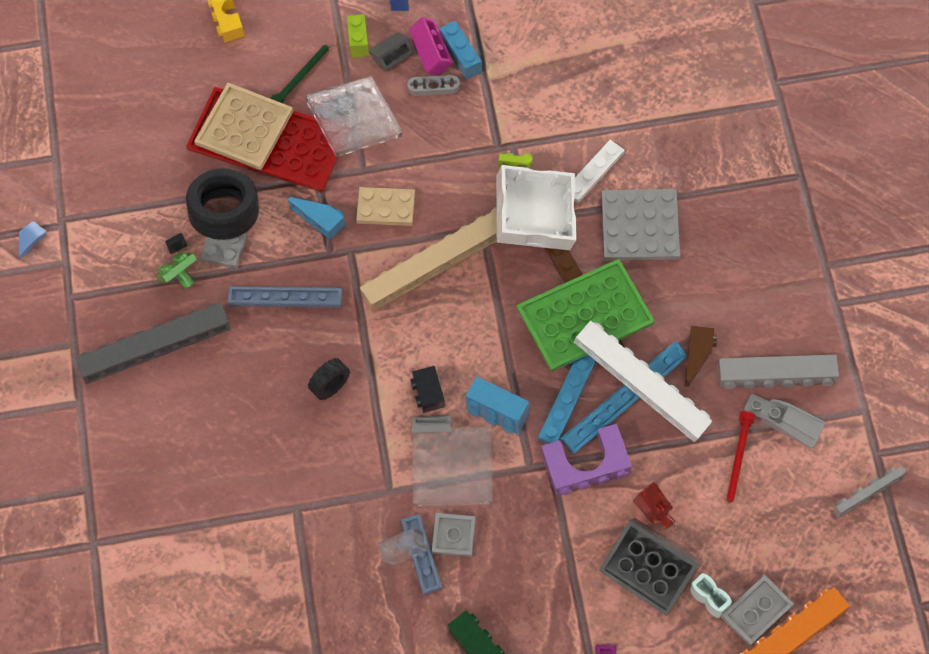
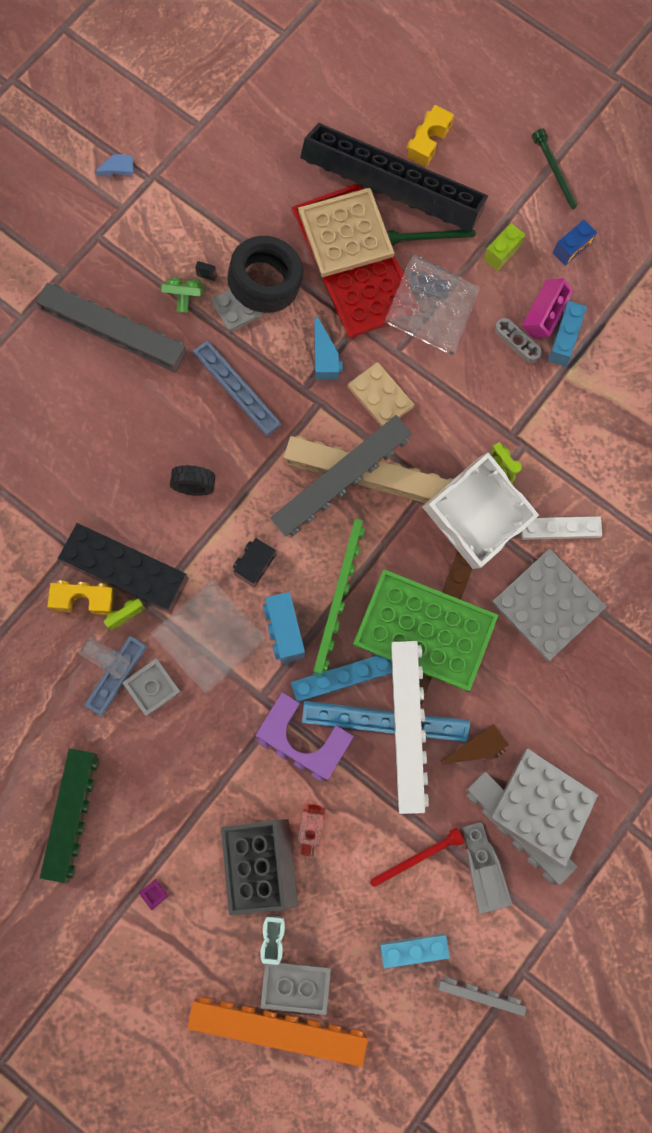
camera: 40 degrees right, 10 degrees up
dark grey brick [369,32,414,71] -> none
light grey tile [412,416,451,433] -> none
none -> yellow arch [47,581,115,615]
none -> black brick [58,523,189,615]
none -> lime plate [104,598,145,631]
none -> dark grey brick [270,415,412,537]
none -> black brick [300,123,489,232]
none -> bright green plate [313,518,365,678]
none -> medium azure brick [379,933,450,968]
none -> light grey plate [489,748,598,868]

